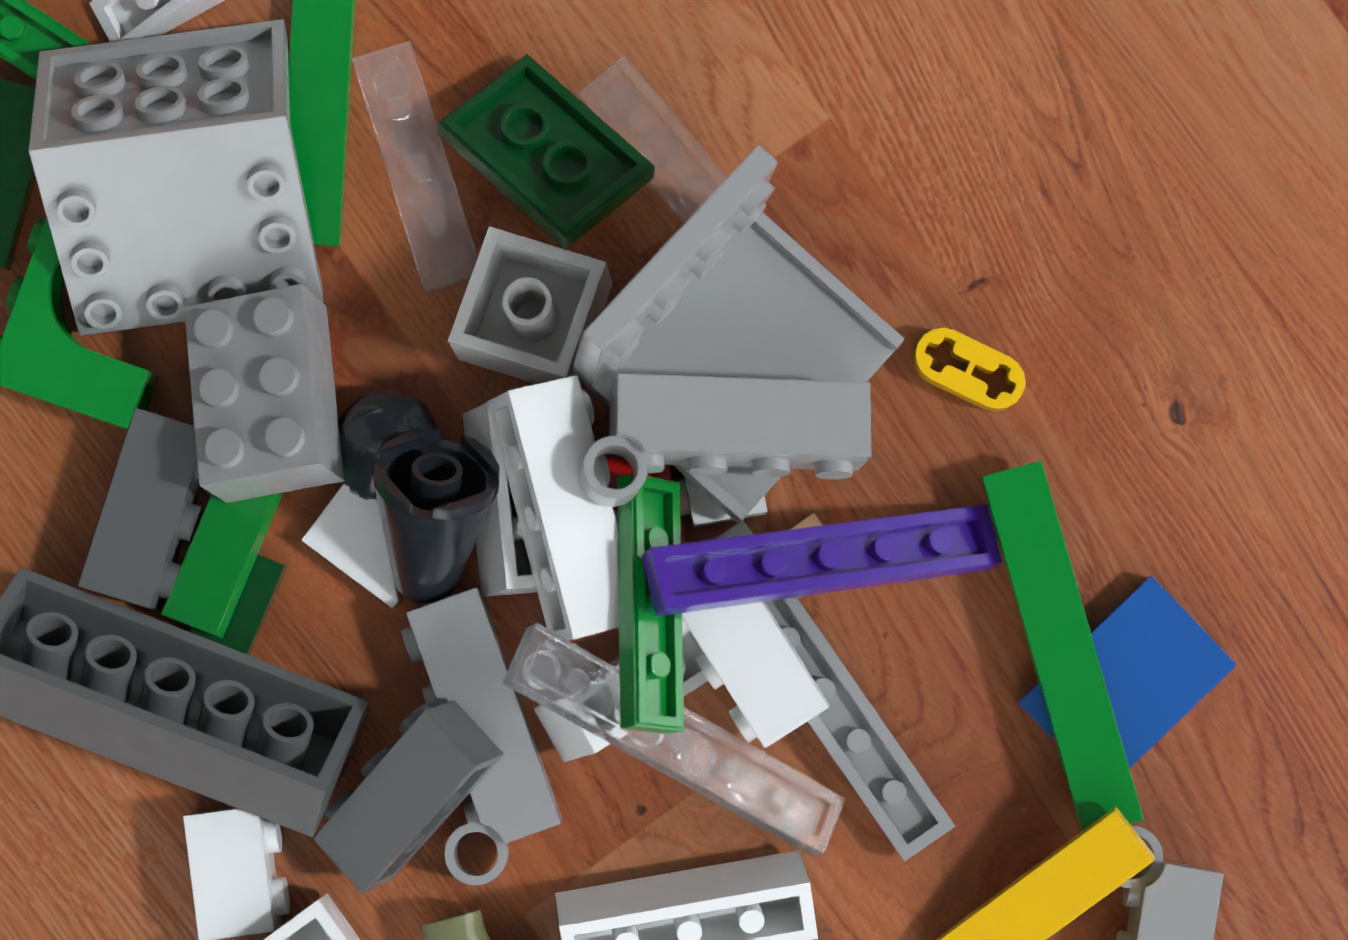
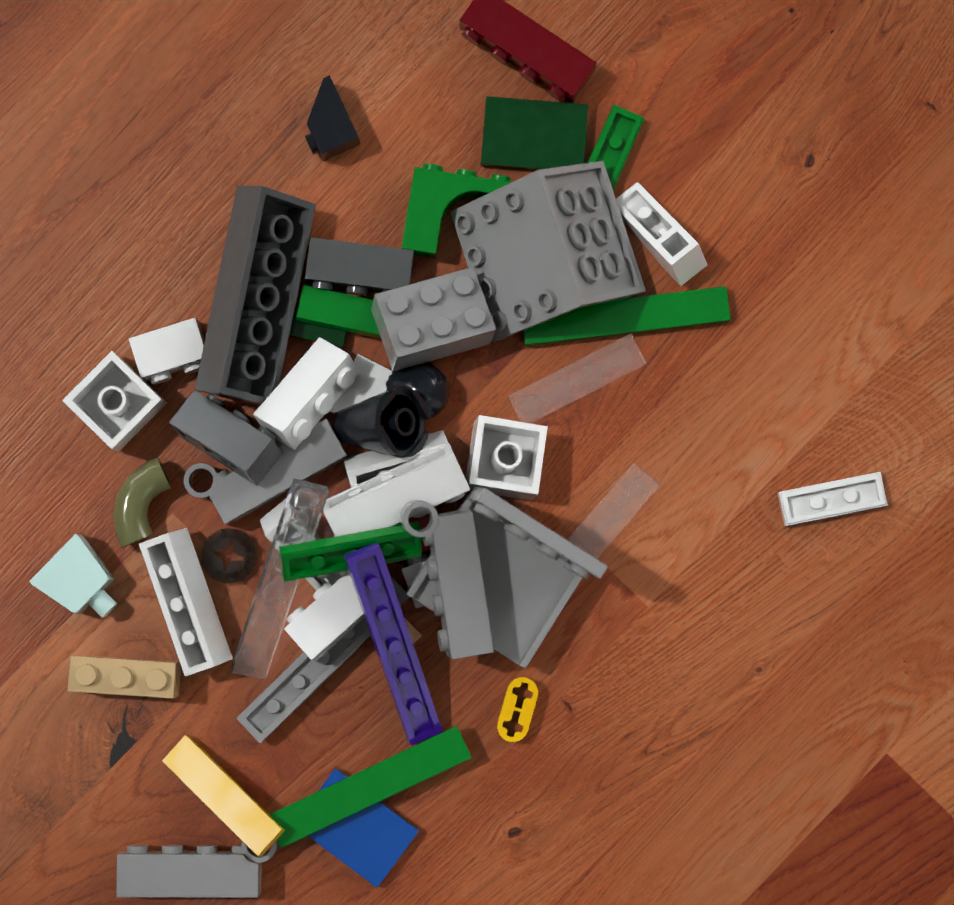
camera: 90 degrees right, 0 degrees up
dark green tile [438,54,655,250] -> none
none -> clear smoke gear [202,528,257,583]
none -> white brick [253,337,360,450]

